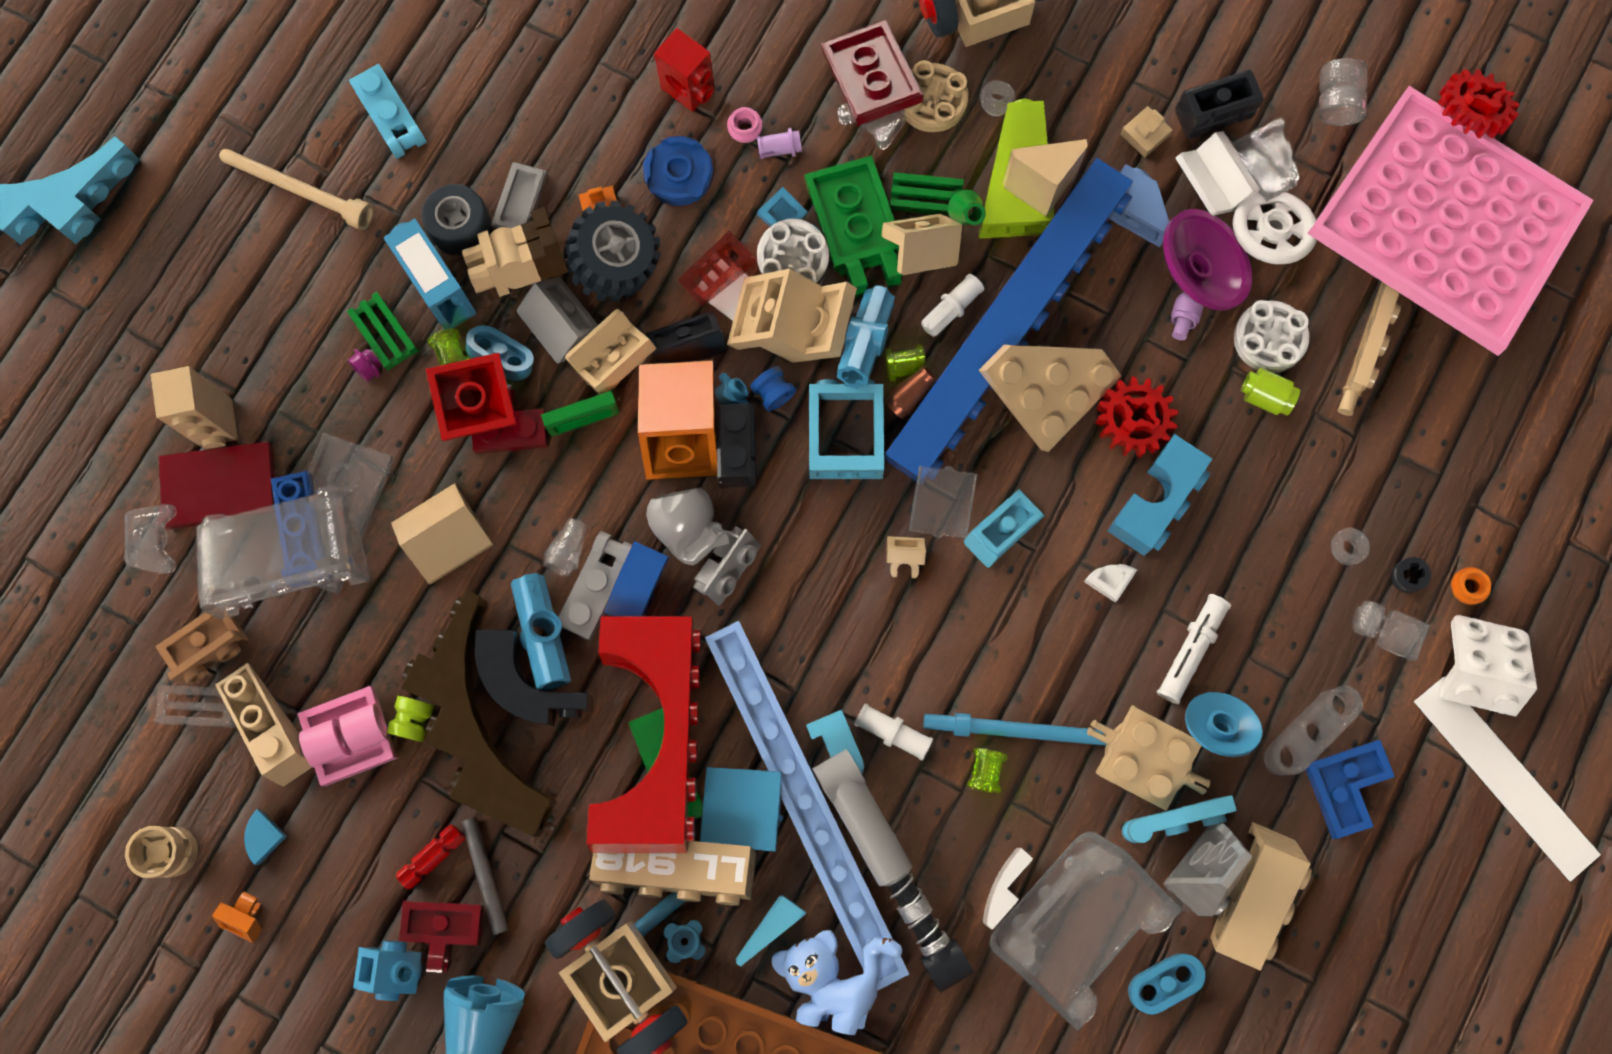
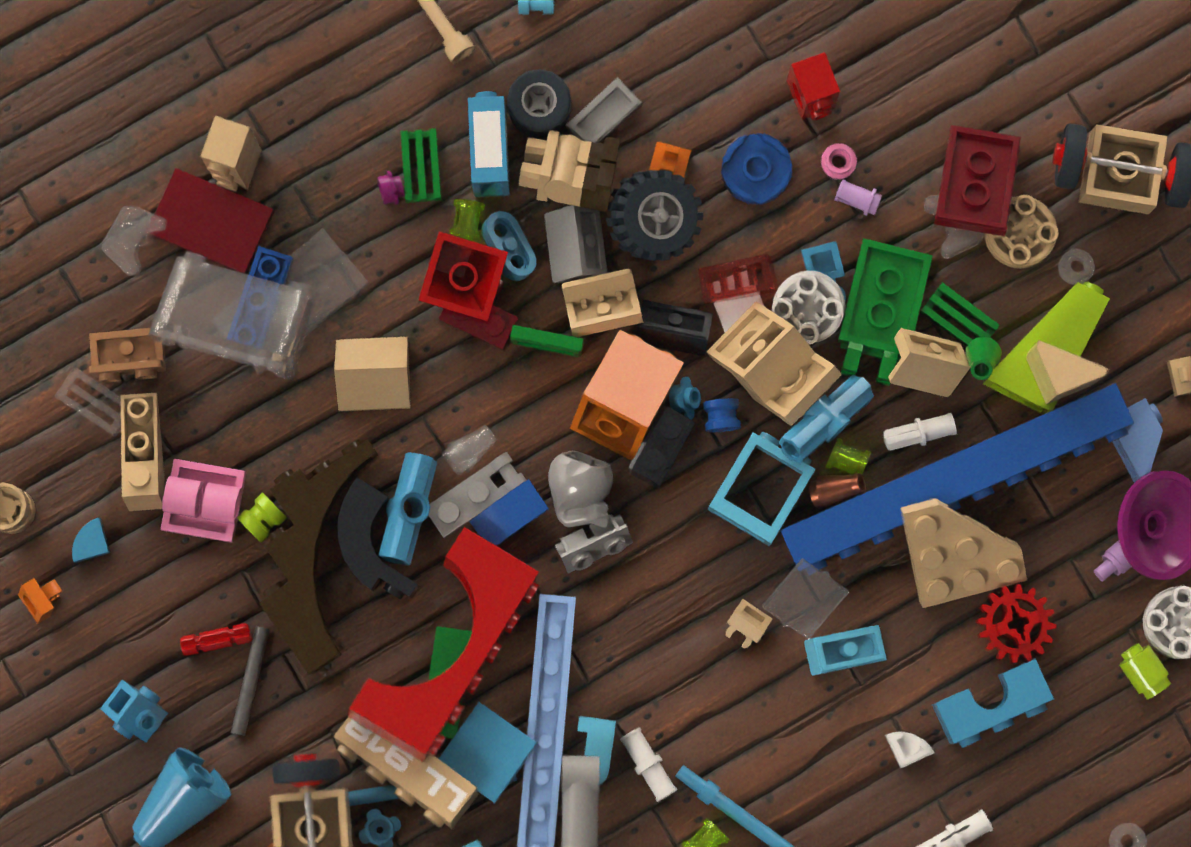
camera: 30 degrees right, 5 degrees up
dark red plate [398,901,484,973] -> none

